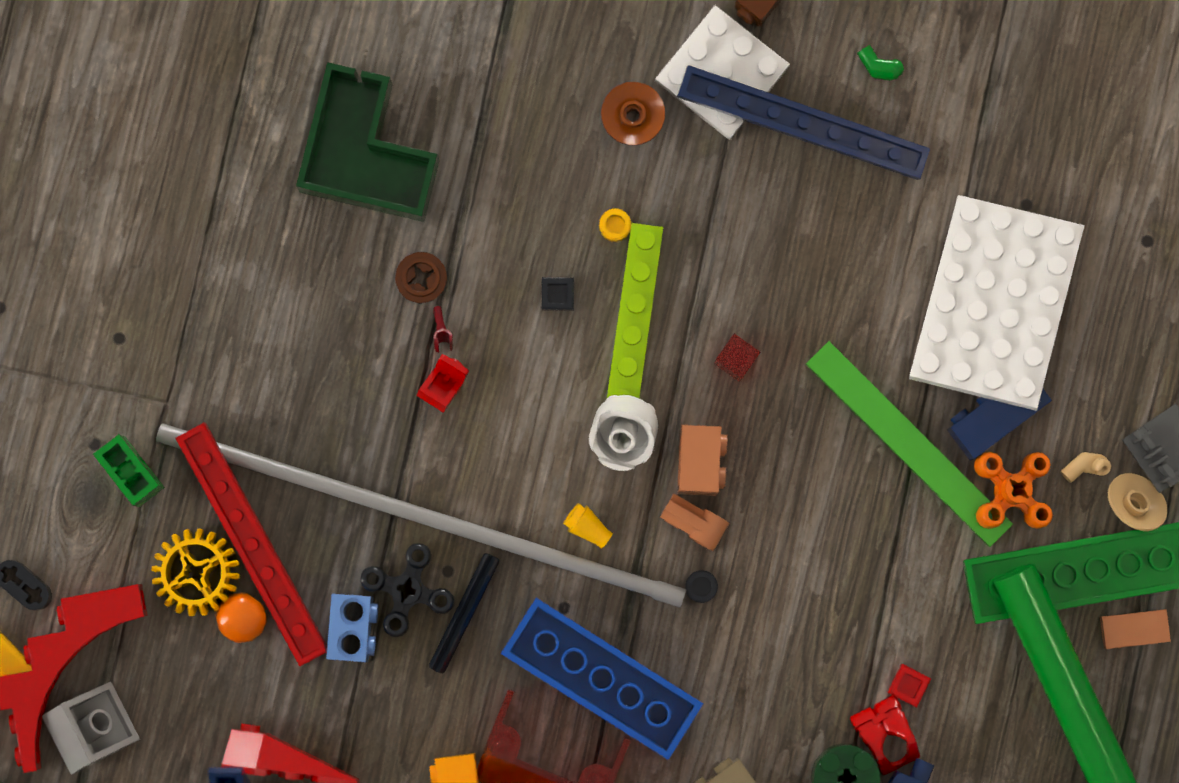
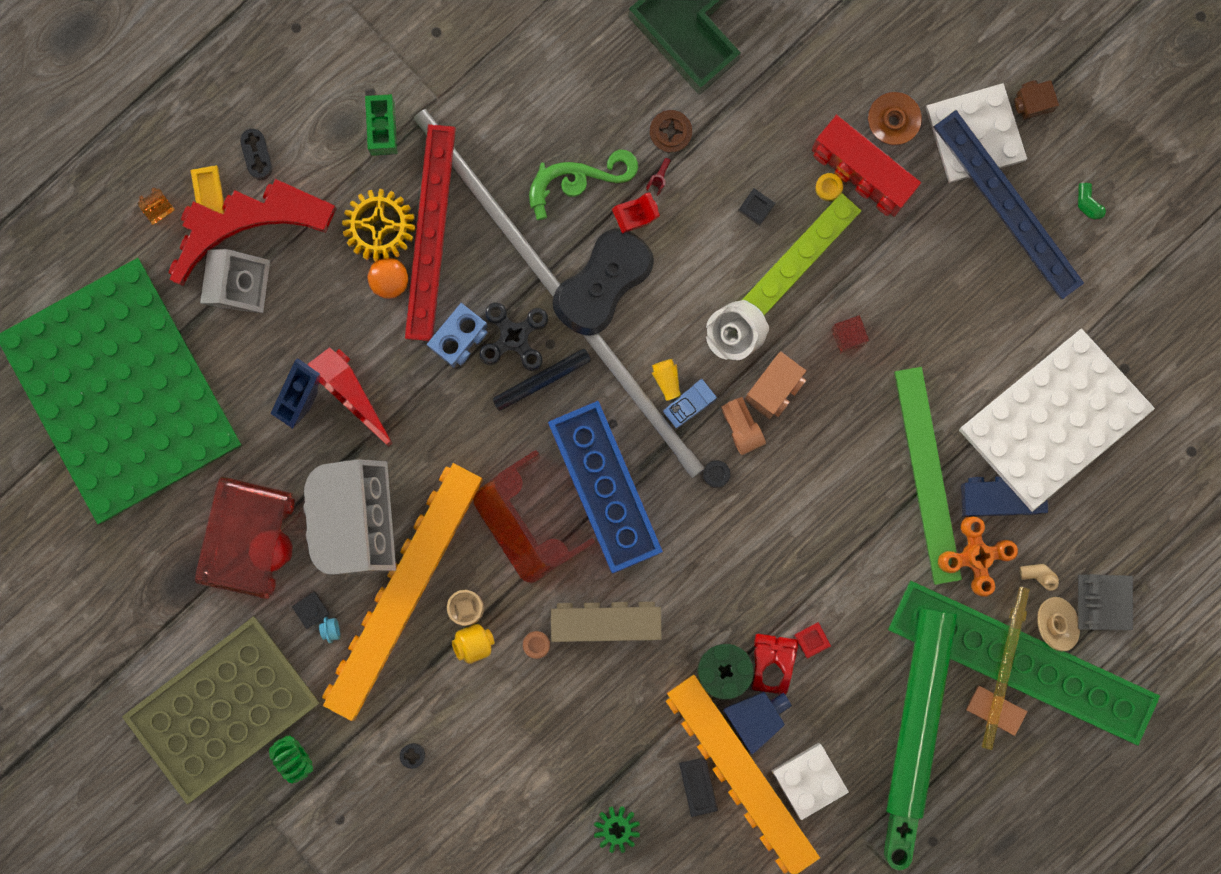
camera: 30 degrees right, 0 degrees up
none -> bright green plant [529,150,638,220]
none -> black plate [552,228,654,336]
none -> medium blue leg [663,379,717,428]
none -> red brick [811,114,921,217]
none -> clear yellow bar [982,587,1030,750]

